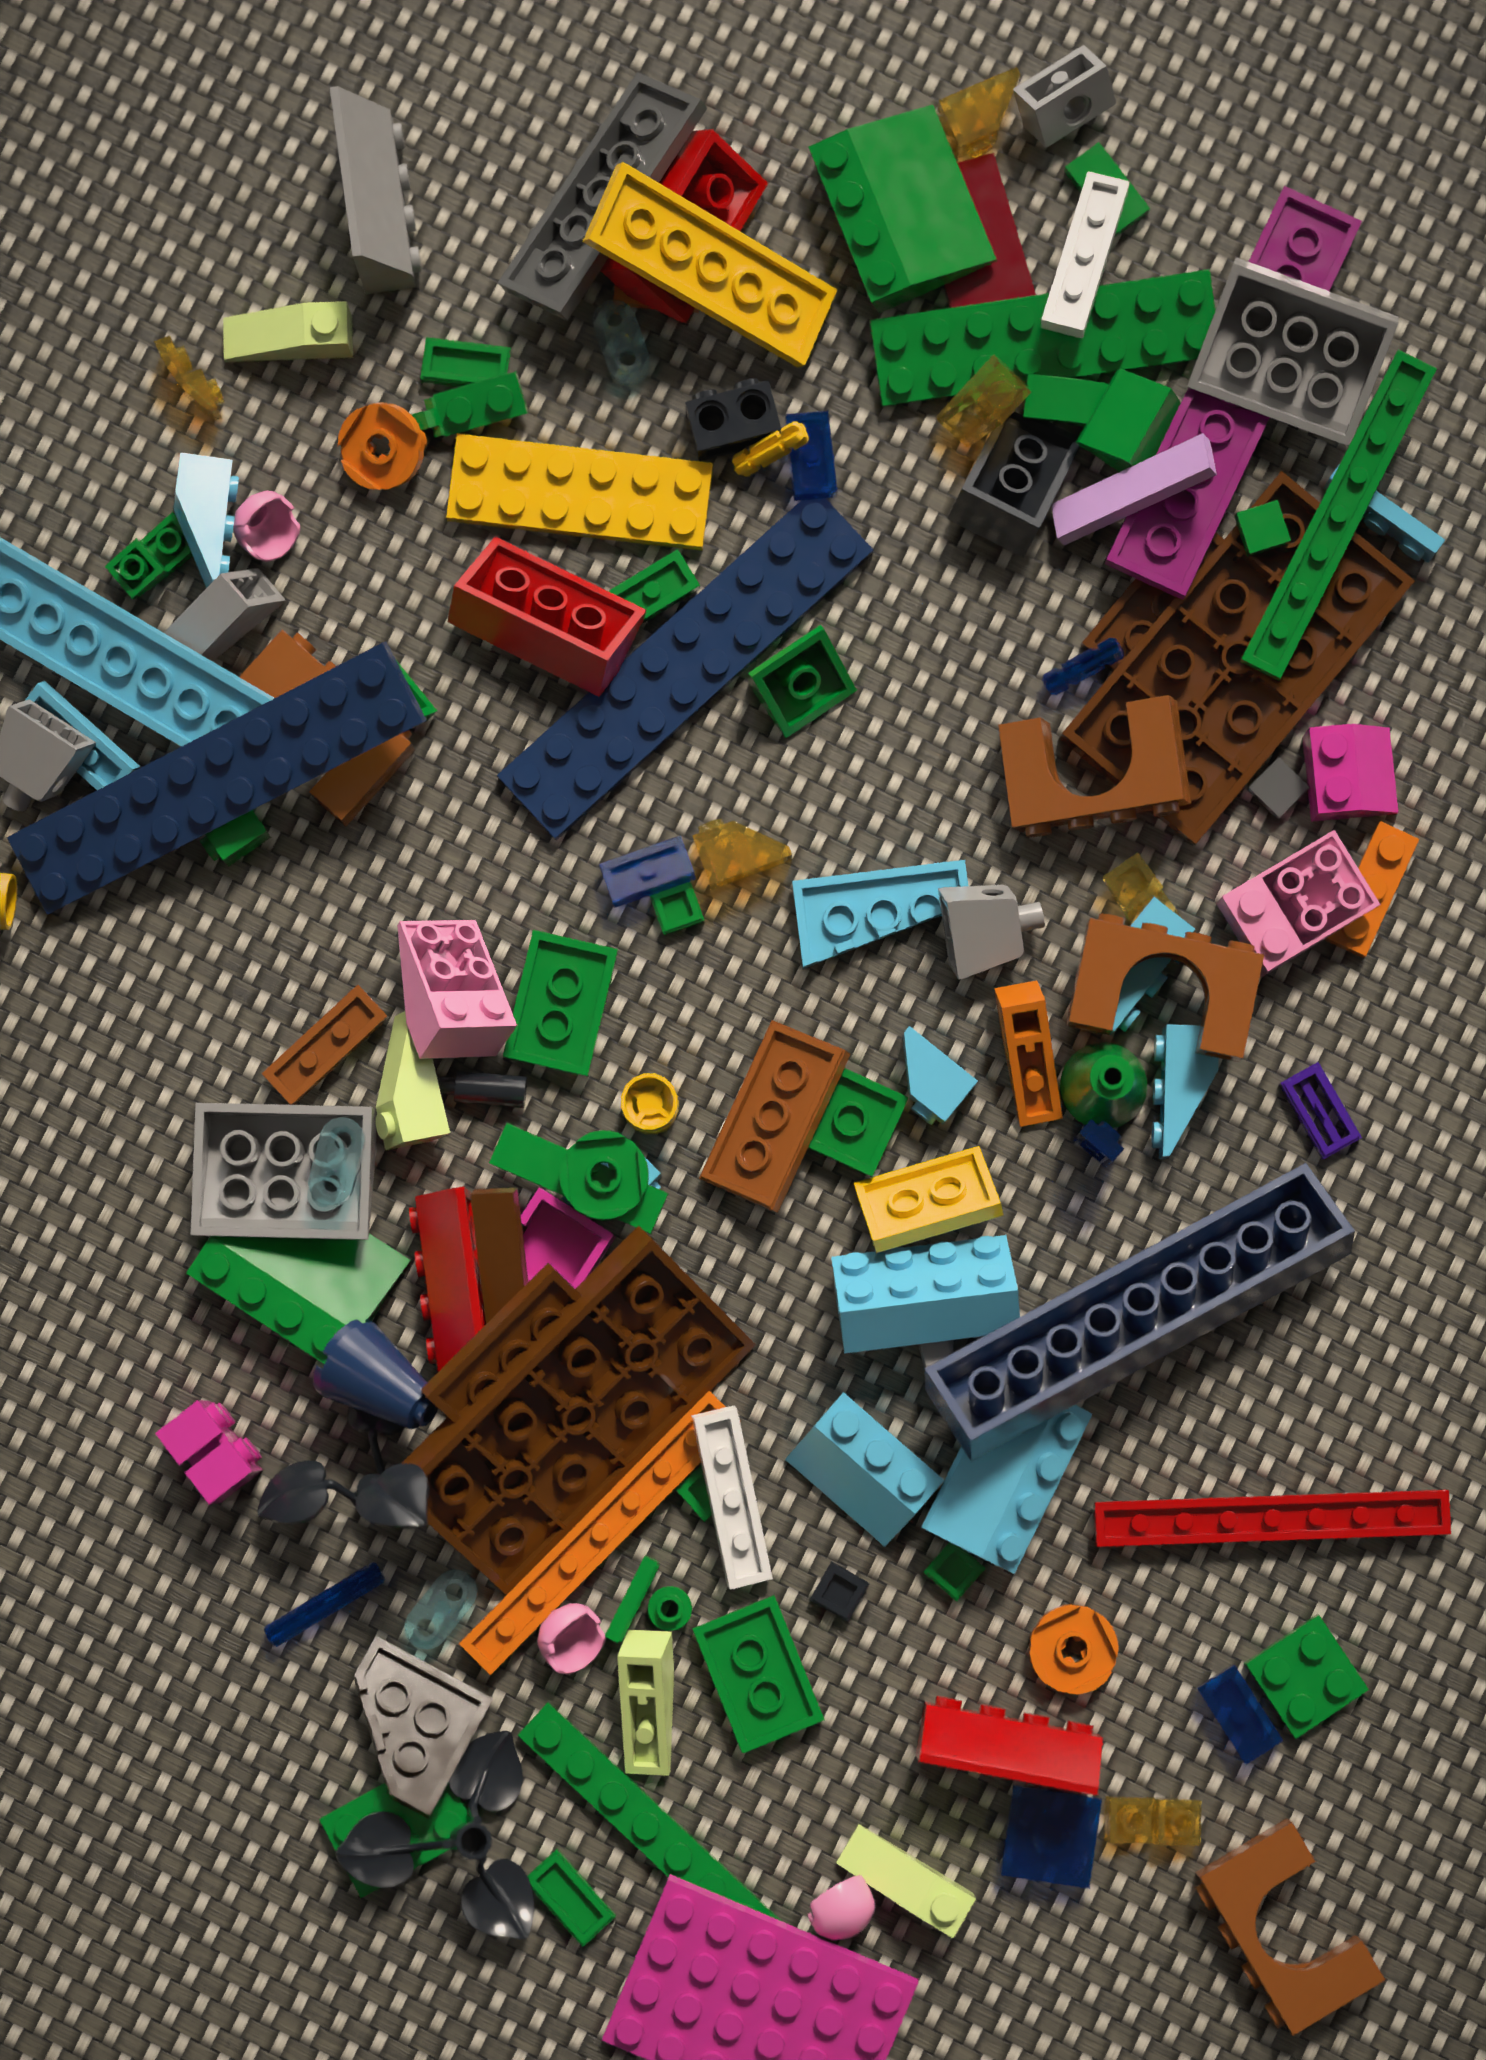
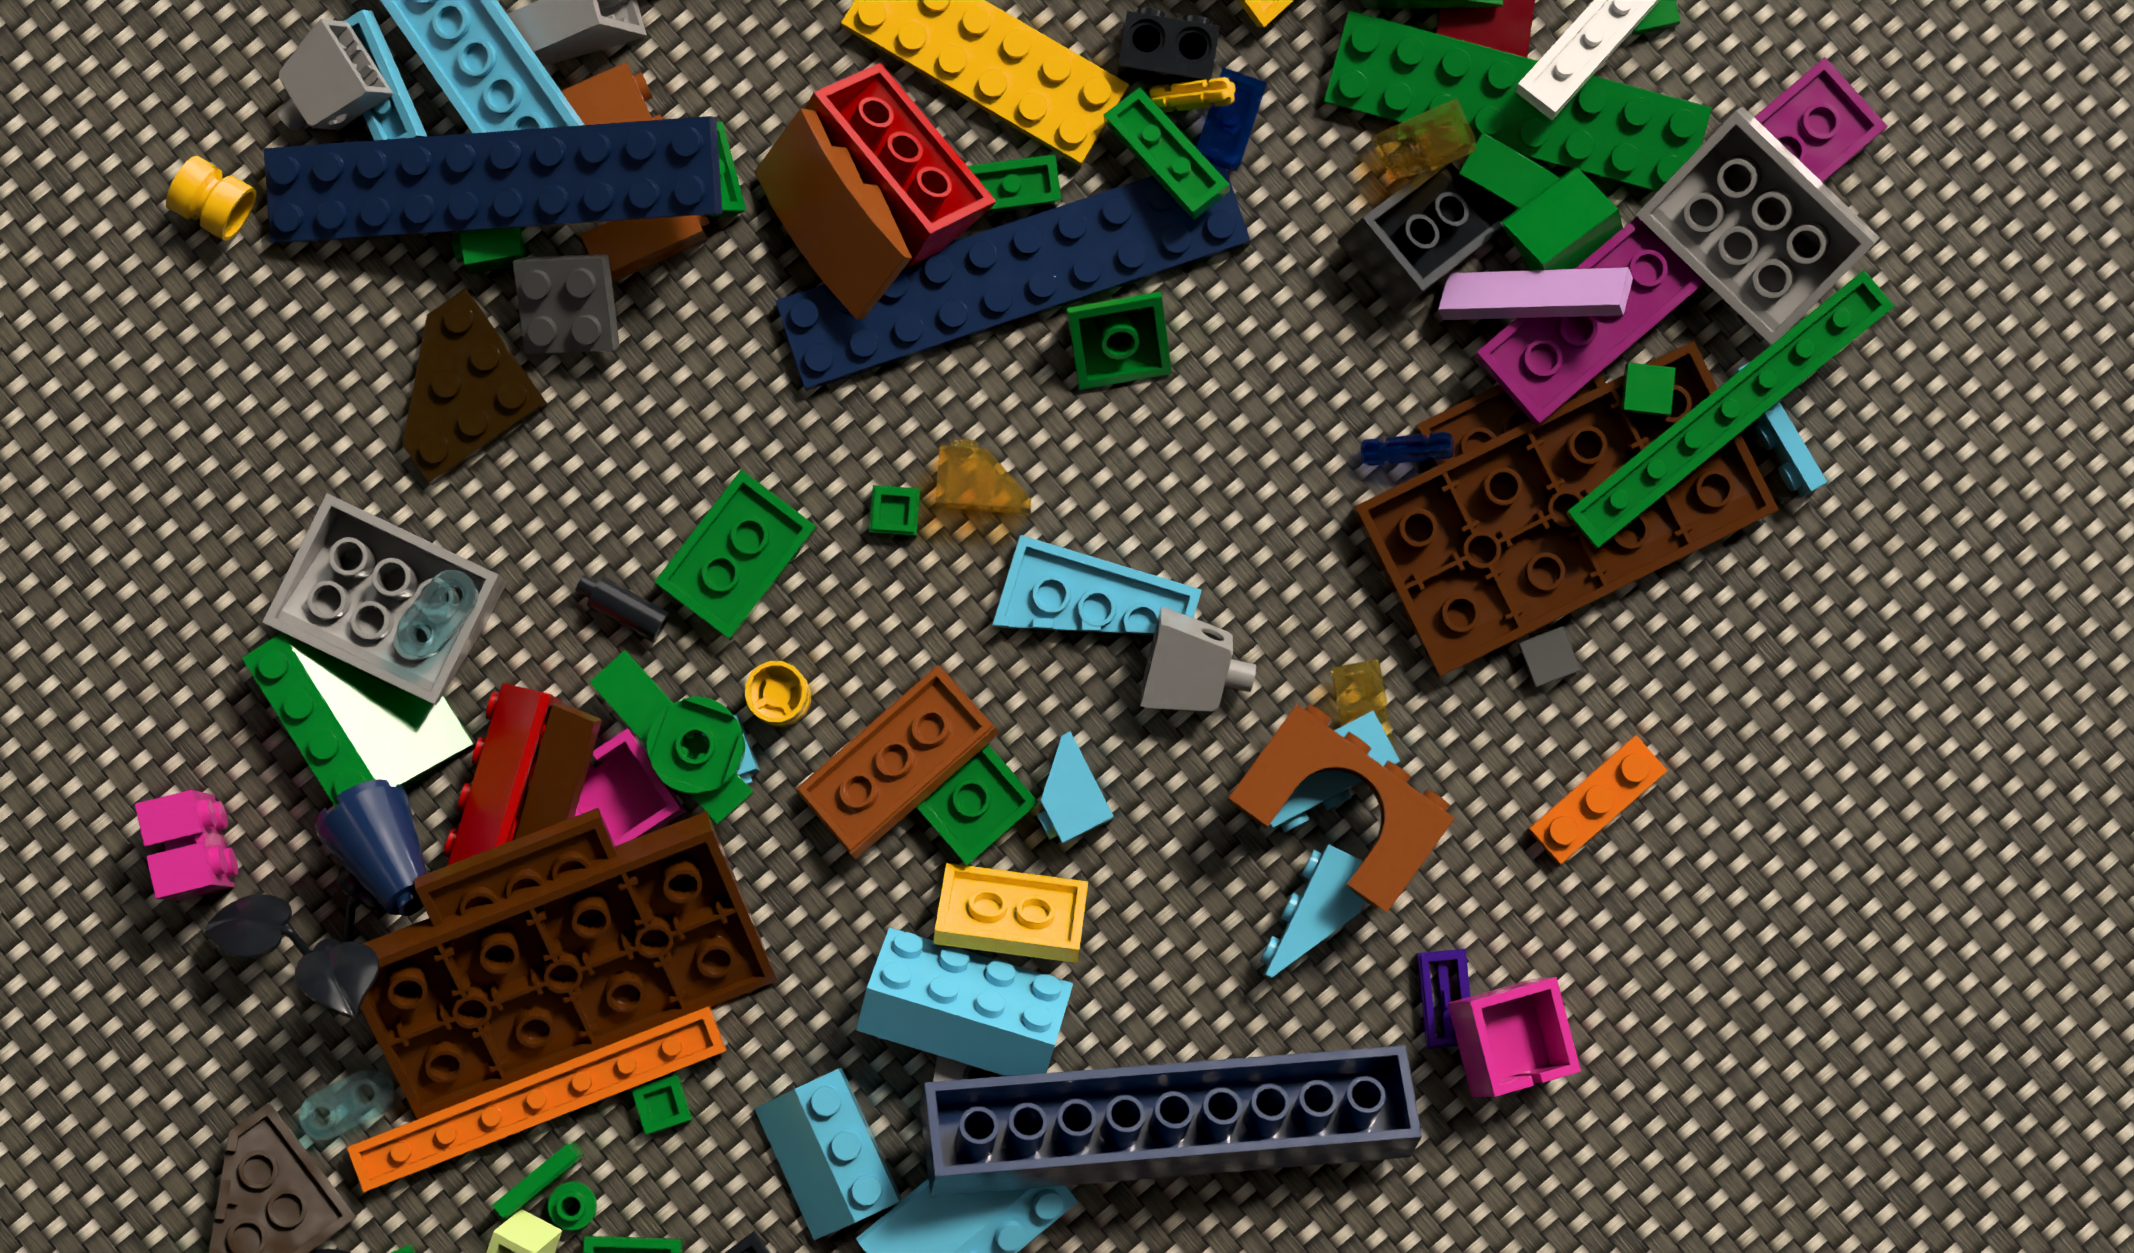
camera: 20 degrees right, 0 degrees up
dark orange plate [262,985,389,1105] -> none
clear blue axle [264,1562,385,1647] -> none
yellowish green slope [375,1011,450,1150] -> none
bright pink slope [397,920,517,1059] -> none
bright pink hair [537,1603,606,1675] -> none
clear blue plate [599,835,696,908] -> none
white plate [691,1406,773,1589] -> none
orange slope [994,980,1063,1127] -> none
dark orange arch [998,695,1191,837] -> none
green cone [1060,1042,1147,1130] -> none
clear blue plate [1073,1120,1124,1168] -> none
bright pink slope [1216,830,1380,977] -> none
dark pink slope [1302,724,1399,822] -> none
none -> dark brown plate [402,288,548,485]
none -> dark grey plate [513,254,620,354]
none -> dark orange slope [754,108,912,320]
none -> green plate [1103,87,1230,220]
none -> dark pink piece [1447,977,1581,1097]

